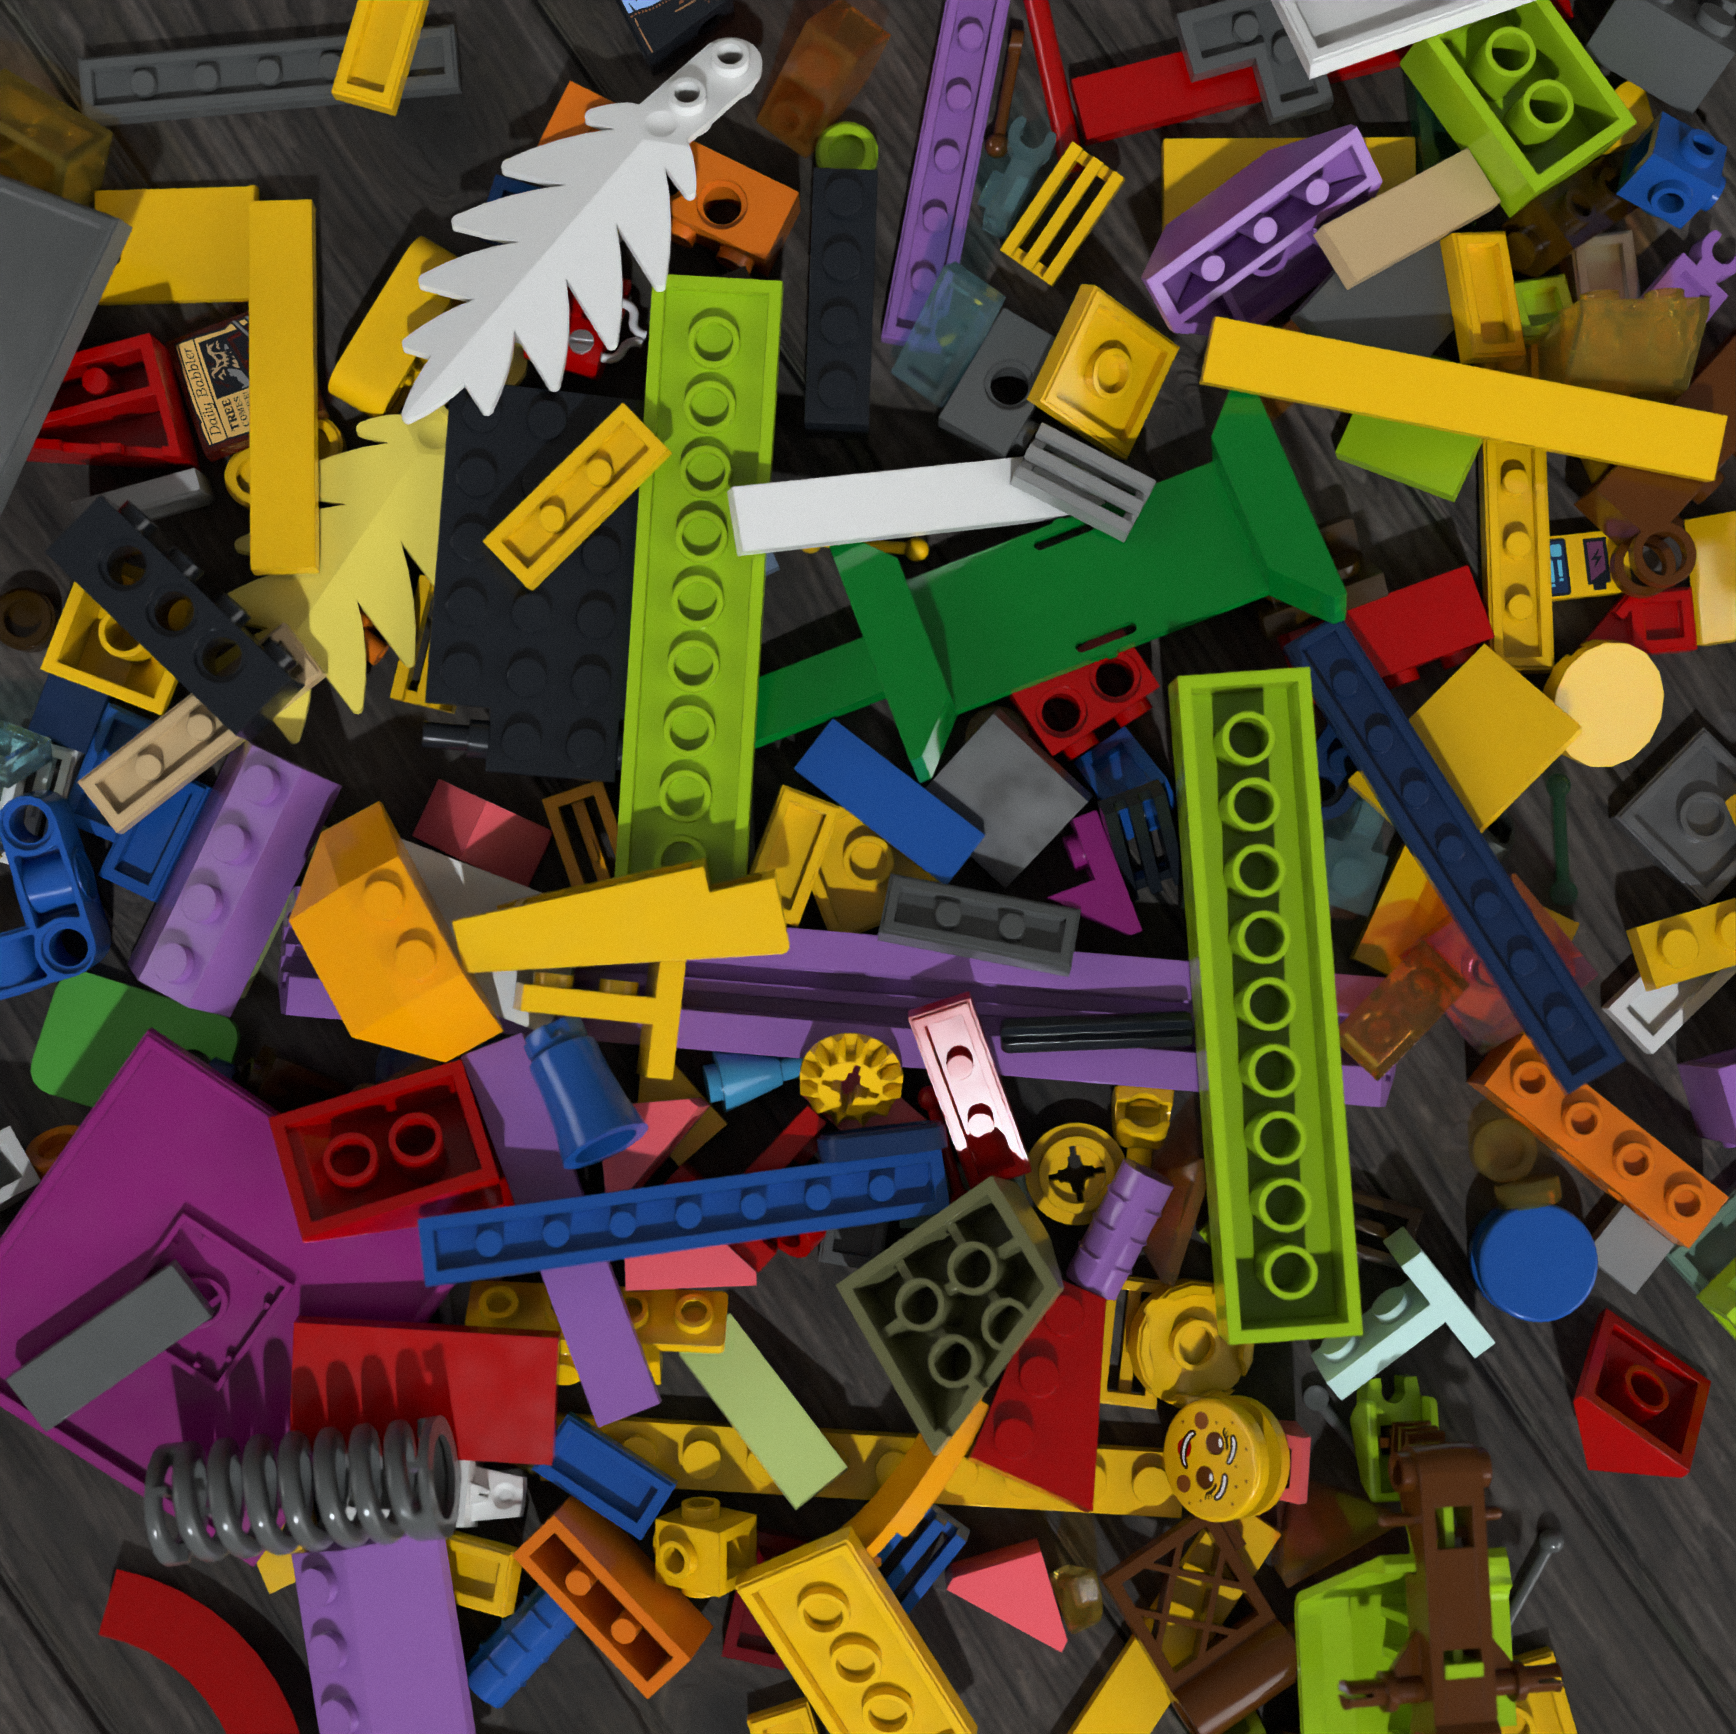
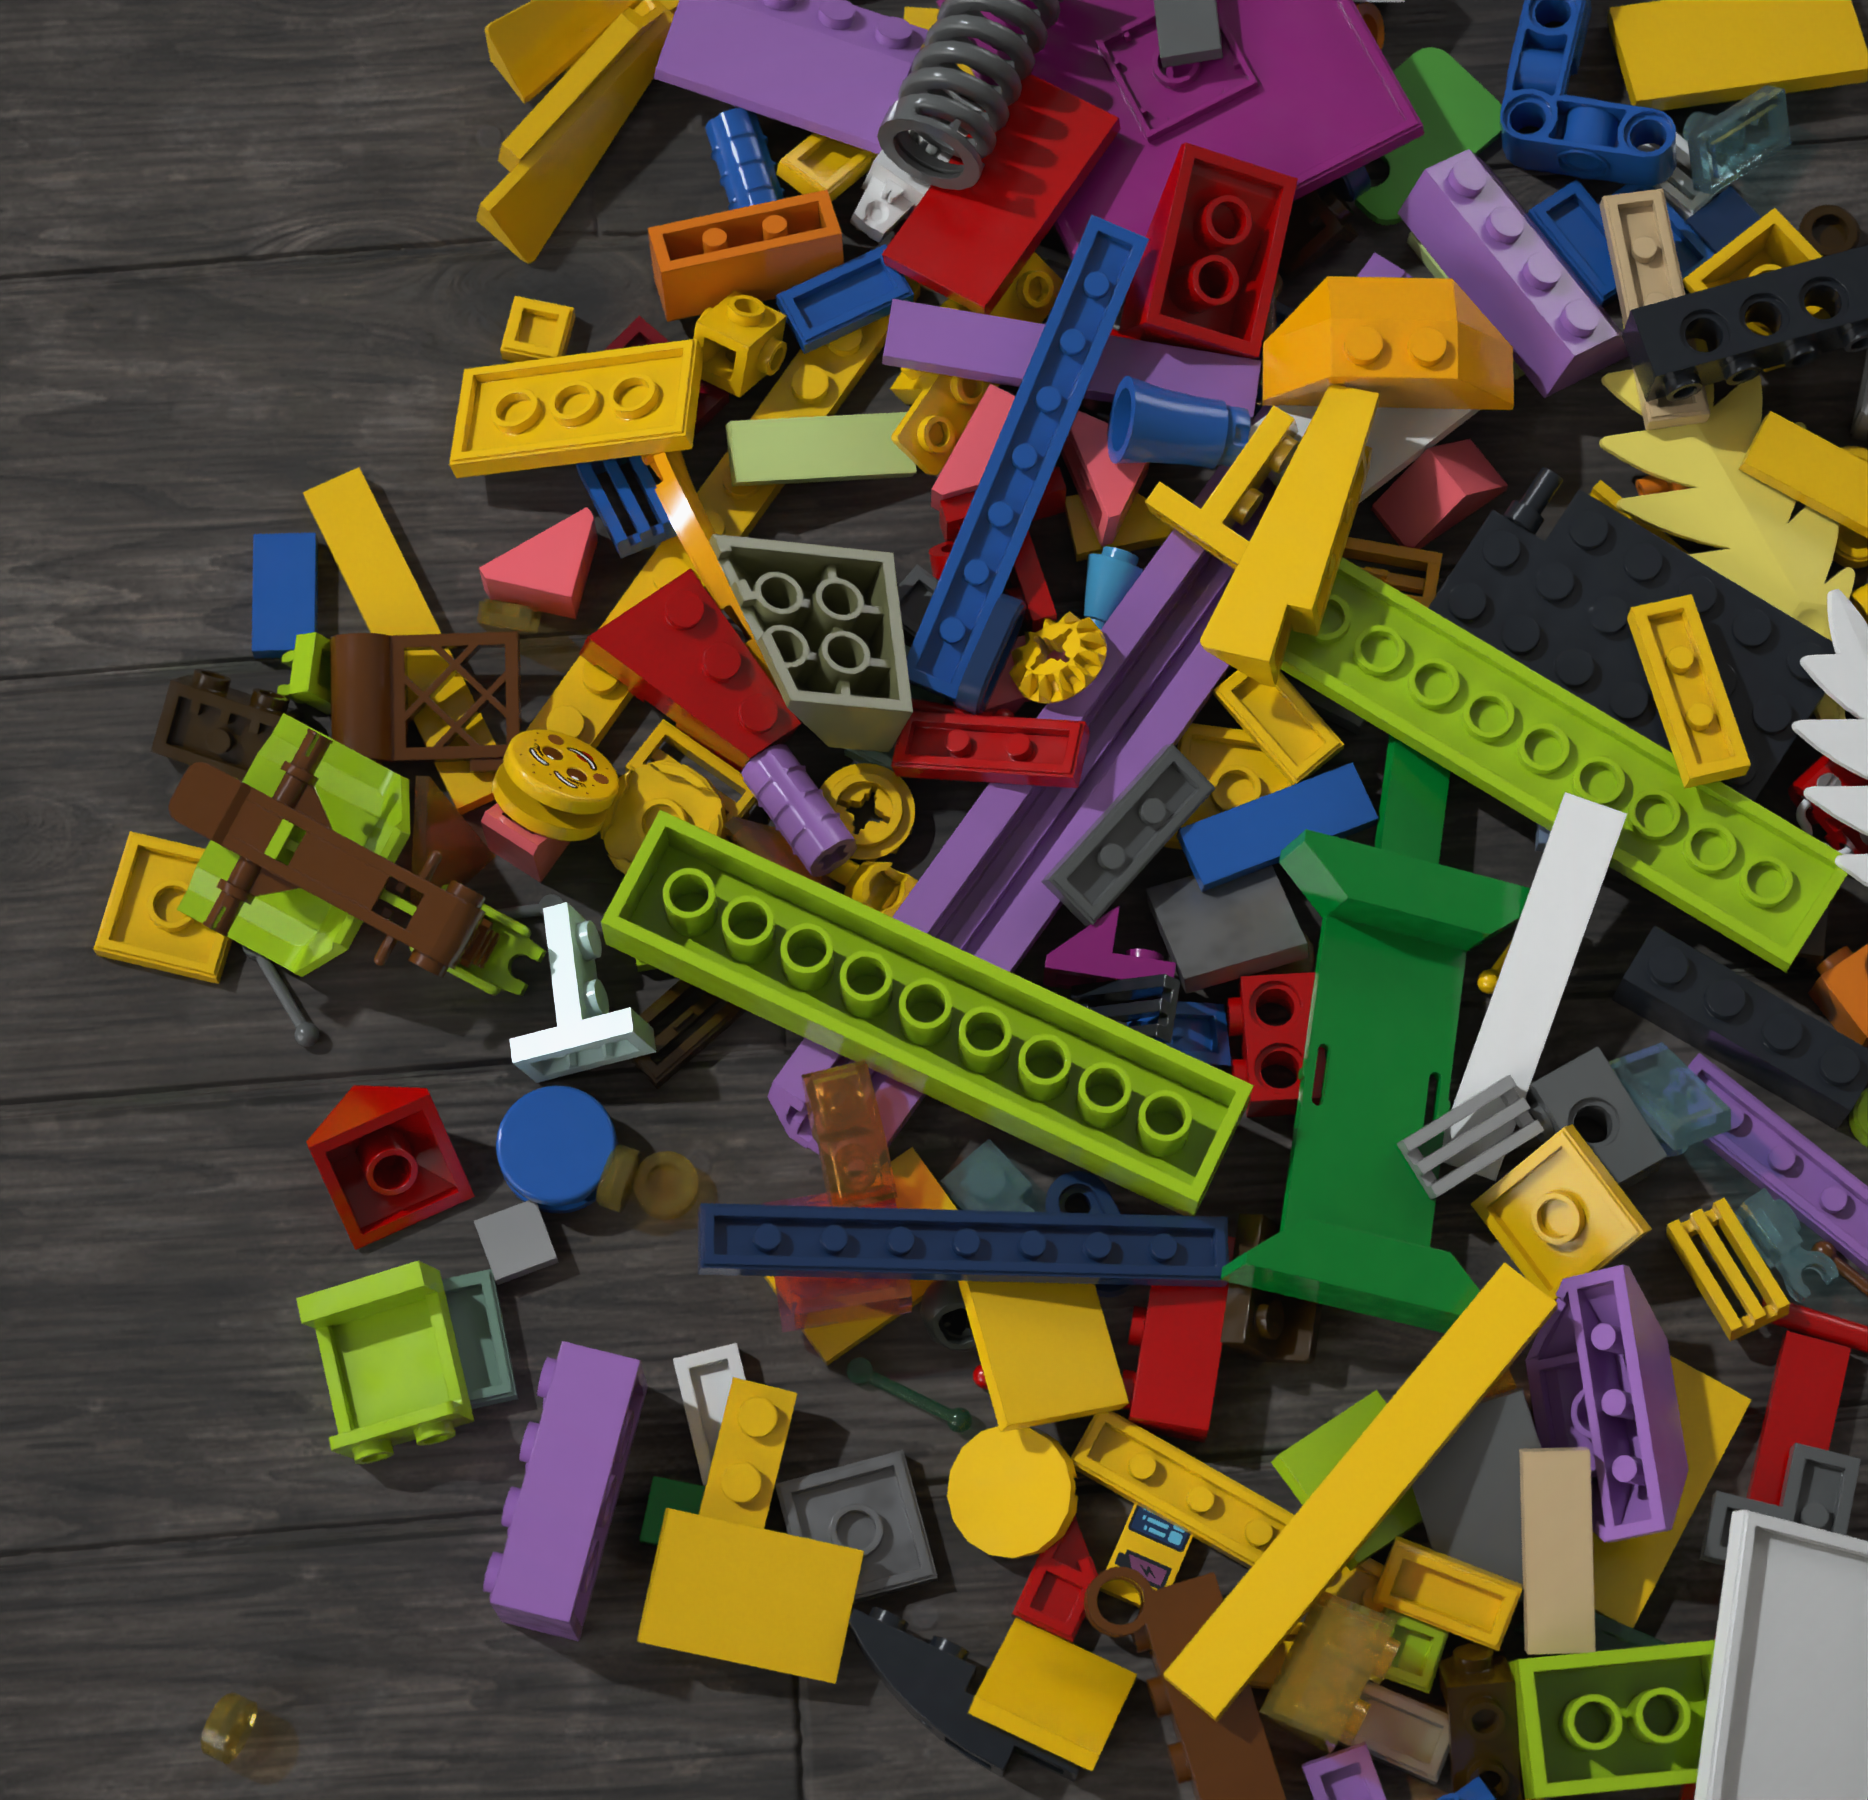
camera: 120 degrees right, 15 degrees down
black axle [999,1011,1193,1054] -> none
orange brick [1466,1032,1729,1248] -> none

